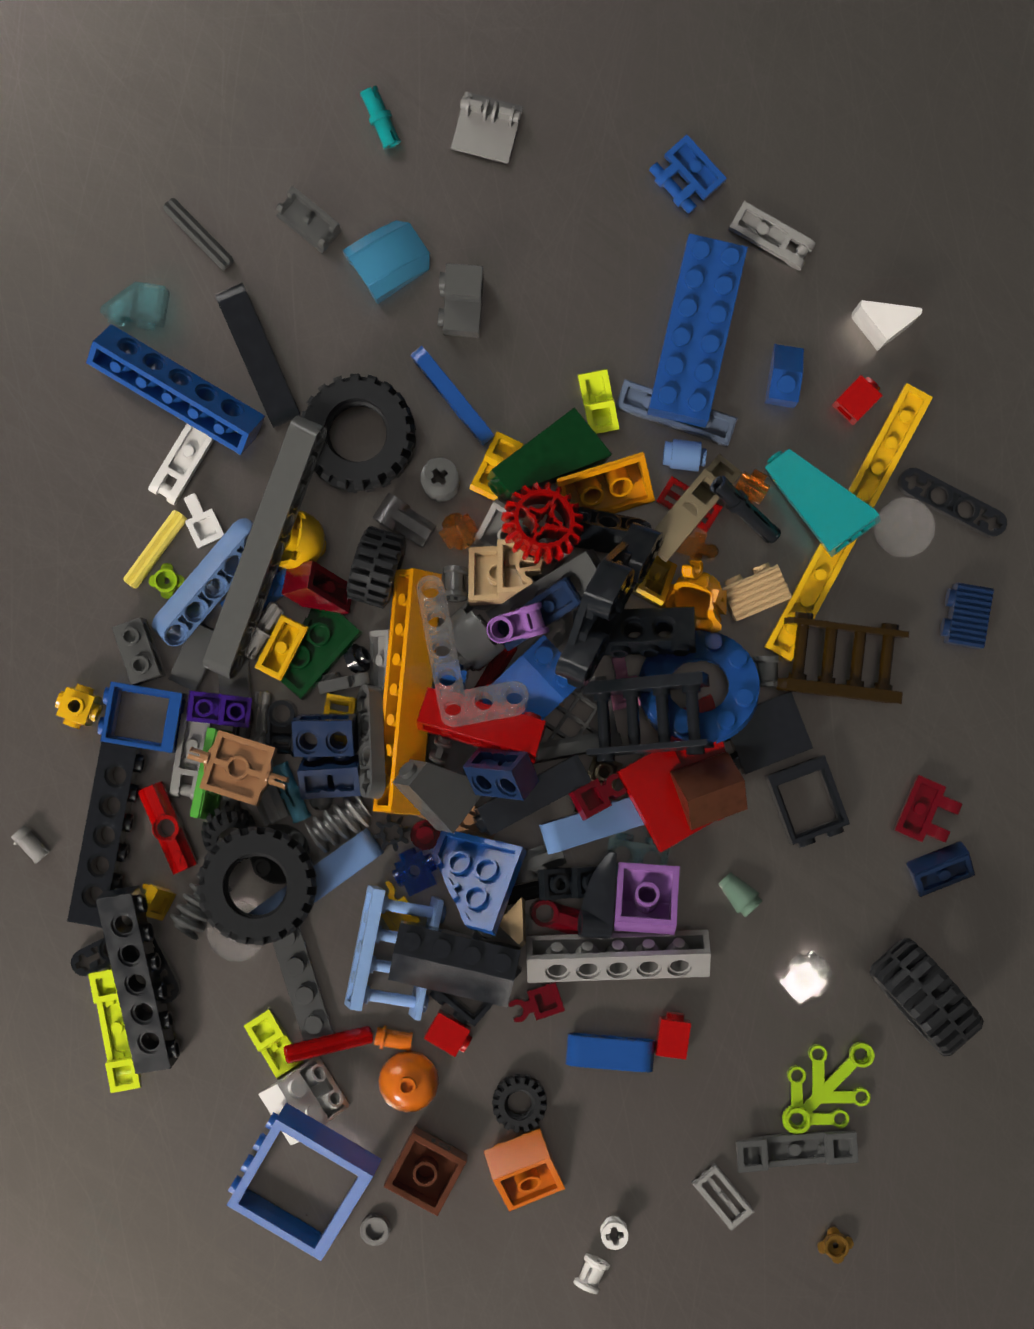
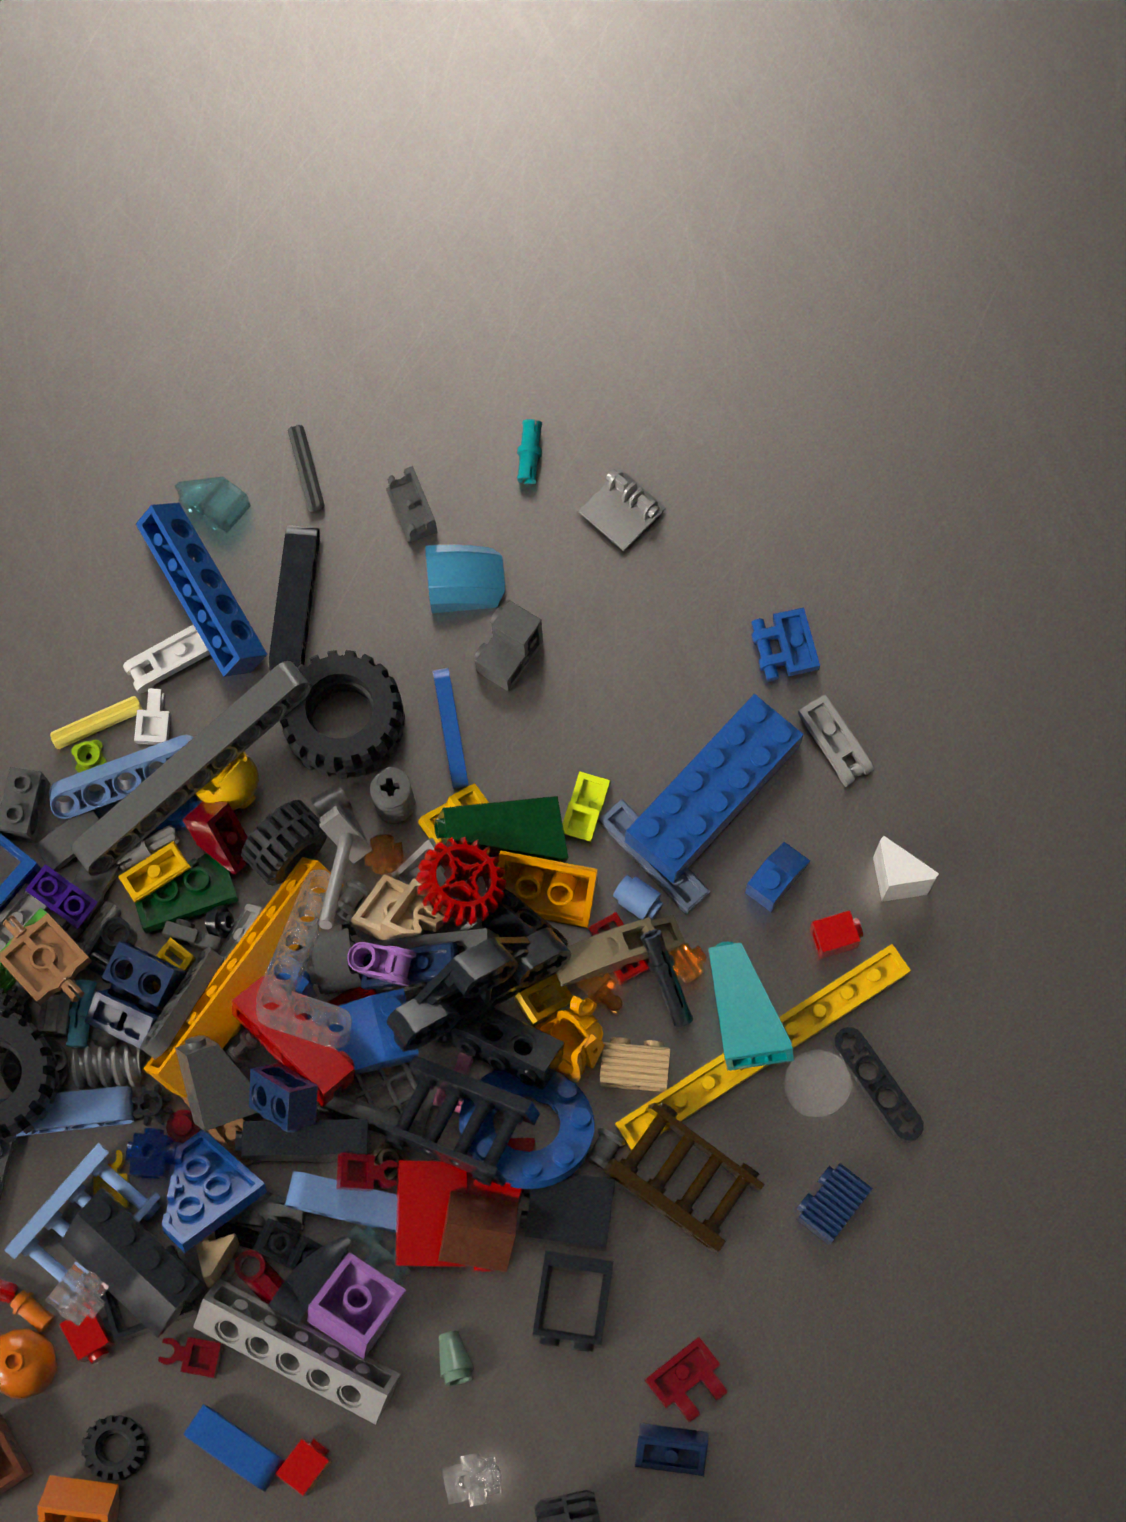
camera: 30 degrees right, 15 degrees down
none -> clear brick [45,1262,109,1326]
none -> light grey piece [319,806,372,929]

